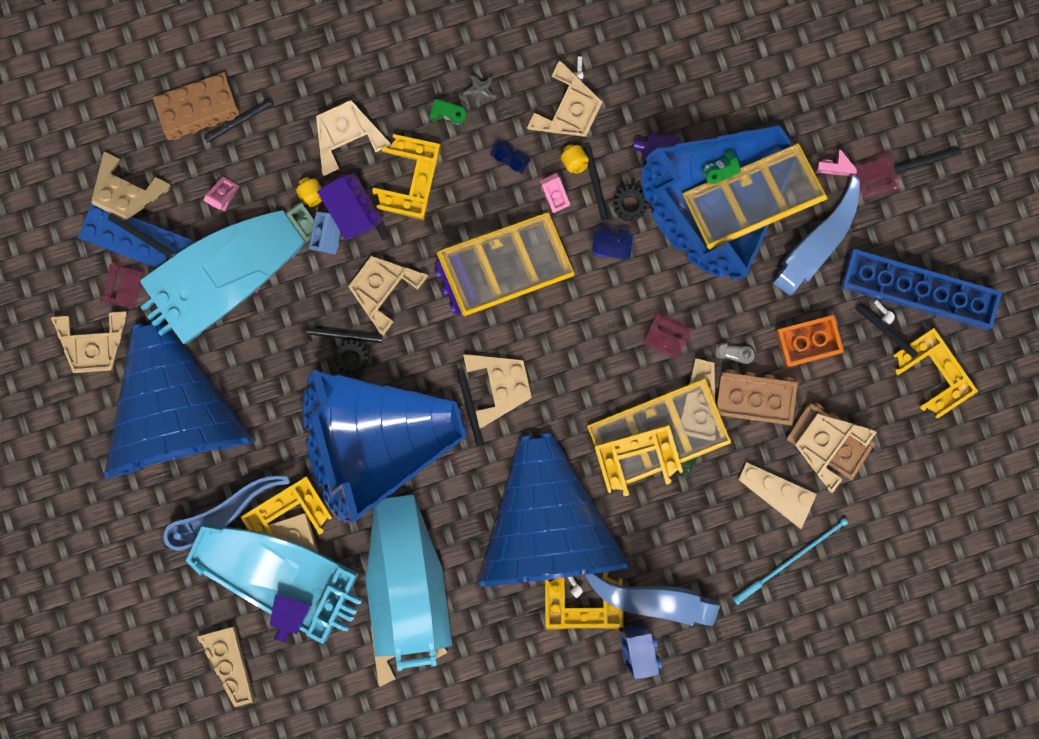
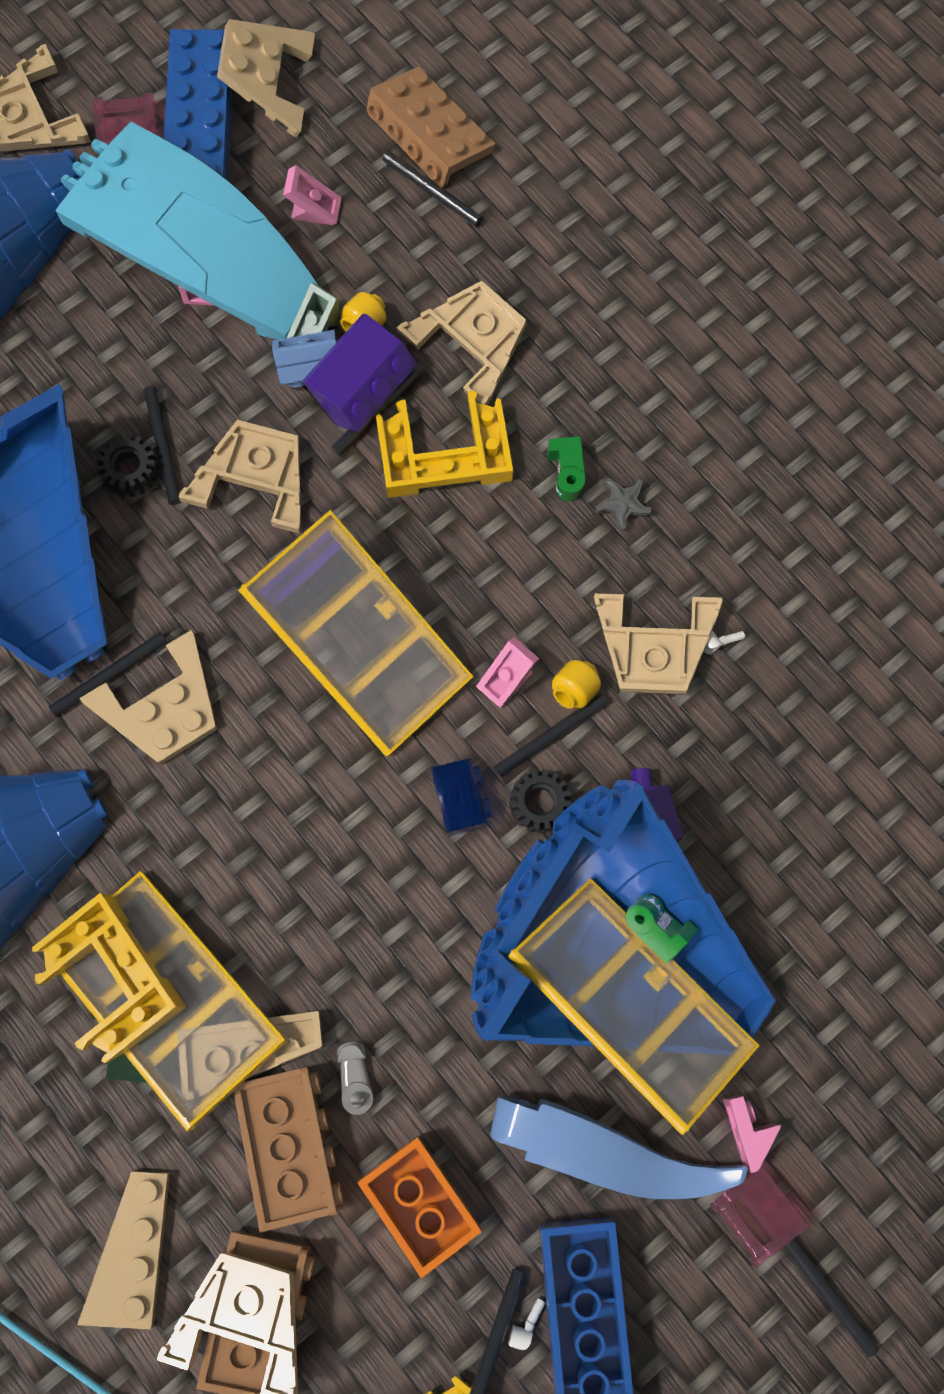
camera: 65 degrees right, 10 degrees down
black bar [108,213,175,259] -> none
clear blue hinge [490,140,531,174] -> none
clear pink plate [643,313,692,360] -> none

